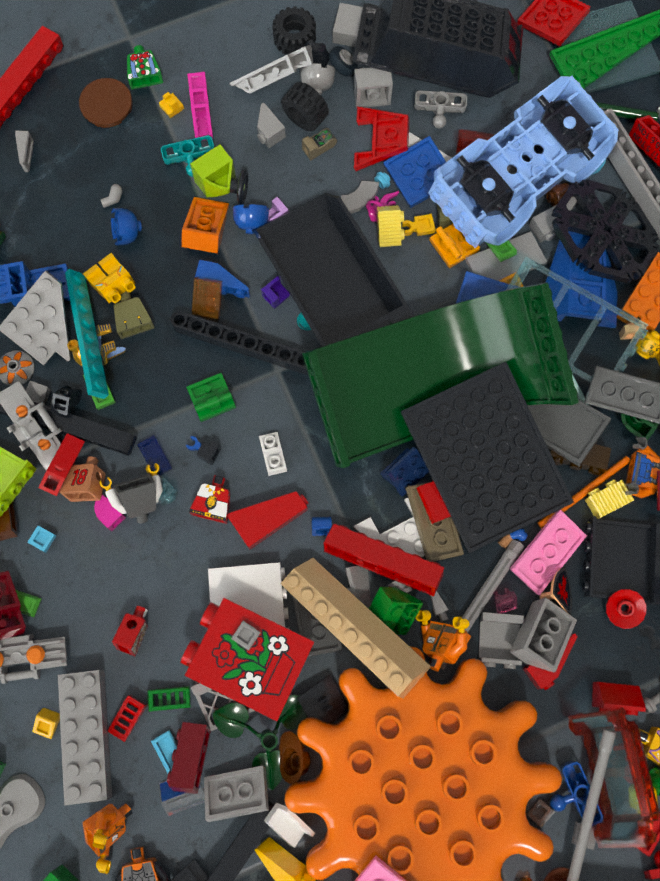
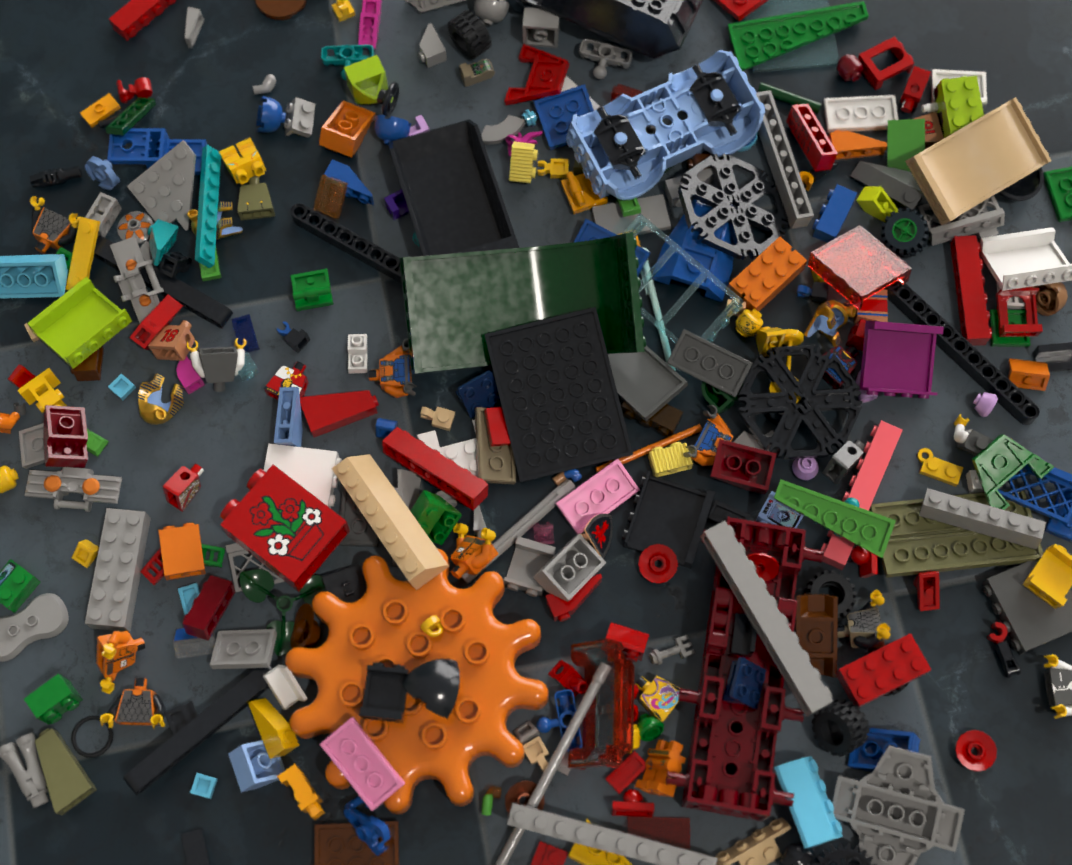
camera: 15 degrees right, 5 degrees down
light grey tile [231,621,261,651] -> none
none -> pearl gold piece [138,374,184,425]
none -> teal slope [148,219,179,266]
none -> orange panel [158,523,206,580]
none -> medium blue slope [274,387,303,447]
none -> light grey bracket [284,97,315,138]
none -> black panel [359,663,410,723]
none -> torso [369,338,417,398]
none -> black brick [401,659,460,719]
none -> tan plate [420,407,455,431]
none -> yellow tile [420,615,443,637]
none -> tan plate [523,736,550,773]
none -> red bracket [548,660,589,697]

